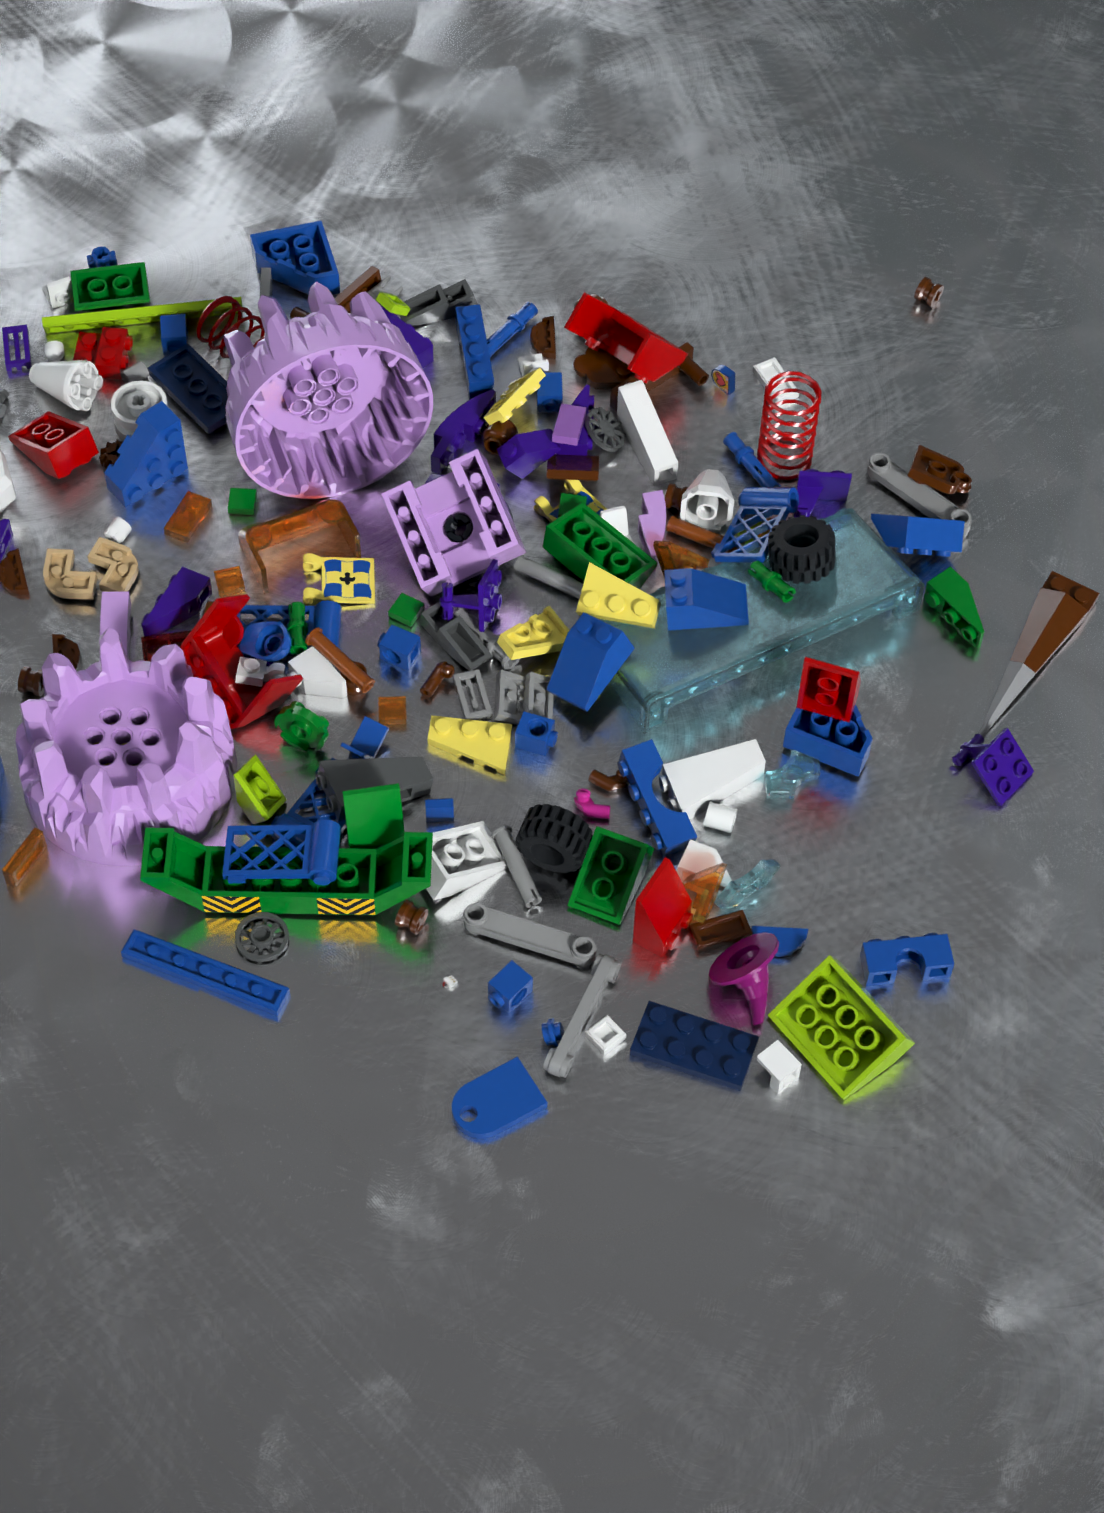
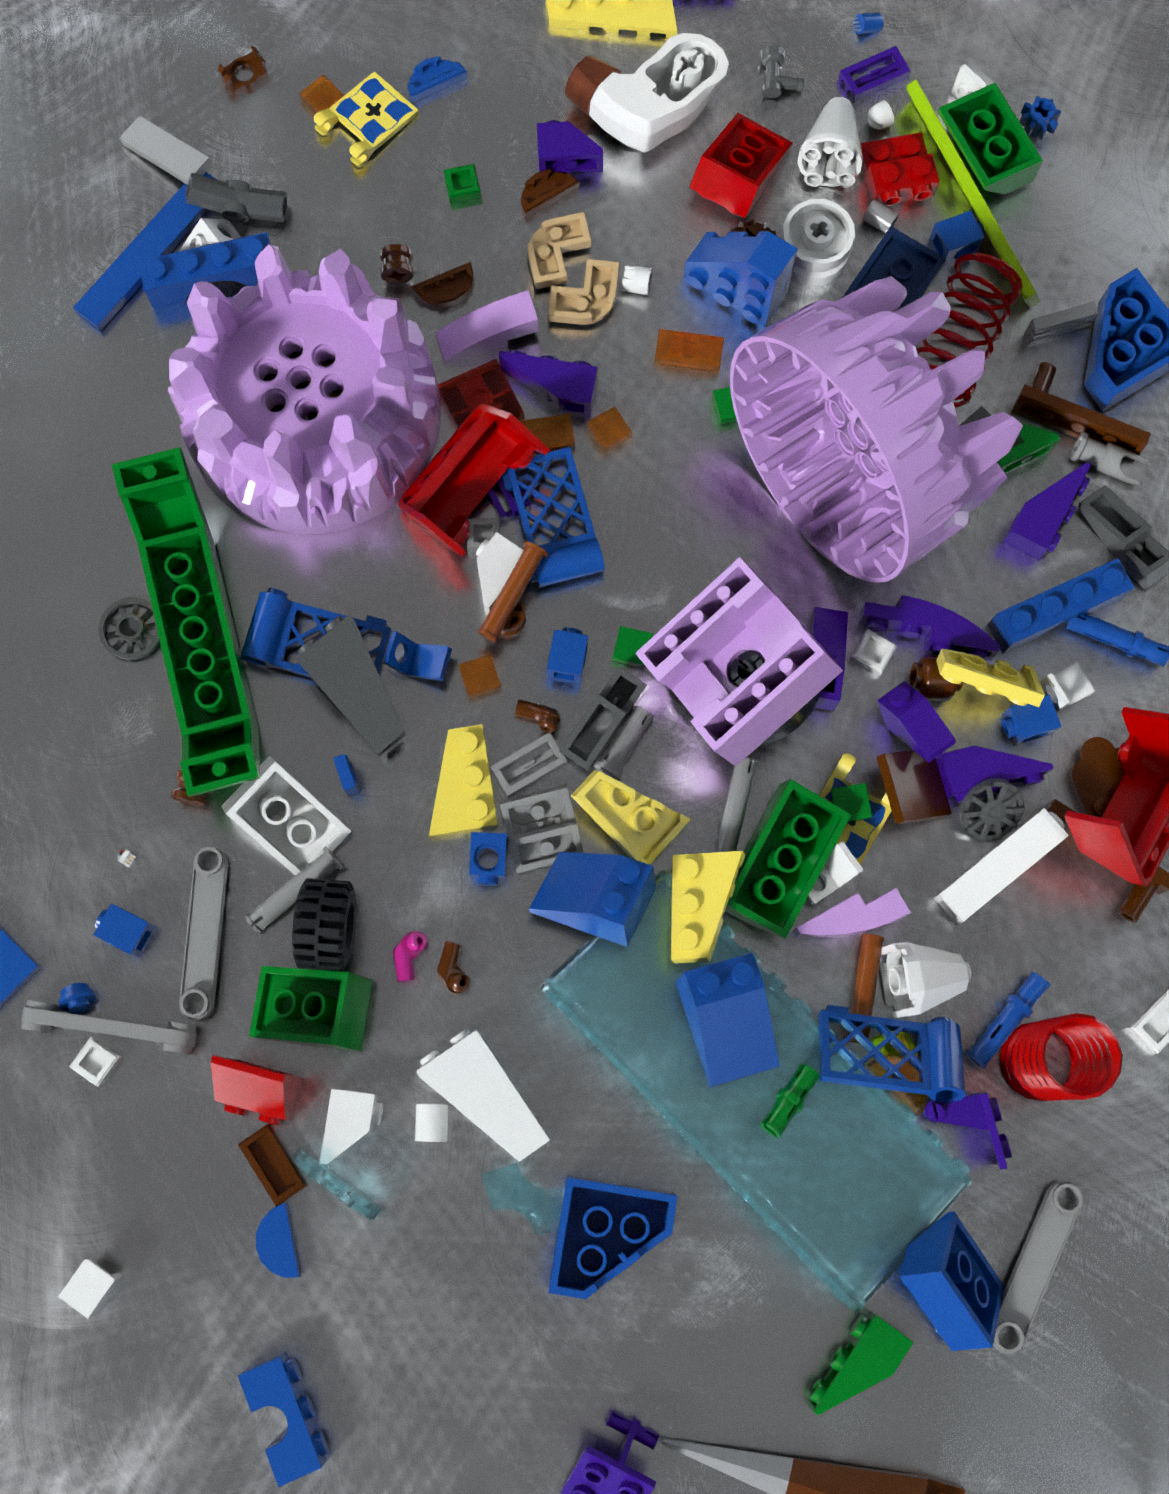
camera: 75 degrees right, 20 degrees up
clear orange tile [2,828,47,888] -> none
blue tile [121,929,290,1016] -> none
blue piece [222,820,341,886] -> none
lime slope [233,754,287,824] -> none
white plate [235,657,285,687] -> none
clear orange windscreen [238,499,361,594] -> none
blue piece [240,621,292,662] -> none
green plate [274,701,329,751] -> none
green pin [287,602,308,655] -> none
light yellow flag [303,553,375,606] -> none
green slope [342,783,405,849] -> none
lime tile [376,292,410,316] -> none
dark purple plate [440,559,502,632] -> none
reddish brown tile [530,316,556,359] -> none
medium lavender tile [552,404,586,446] -> none
blue arch [617,739,697,857] -> none
dark blue plate [630,1001,759,1091] -> none
clear orange slope [653,541,710,578] -> none
reddish brown wheel [665,483,688,512] -> none
clear orange slope [683,863,727,923] -> none
magenta piece [709,932,779,1025] -> none
tile [711,365,735,395] -> none
black tyre [768,515,836,584] -> none
lime slope [768,955,915,1100] -> none
red slope [796,657,861,722] -> none
reddish brown plate [907,445,972,494] -> none

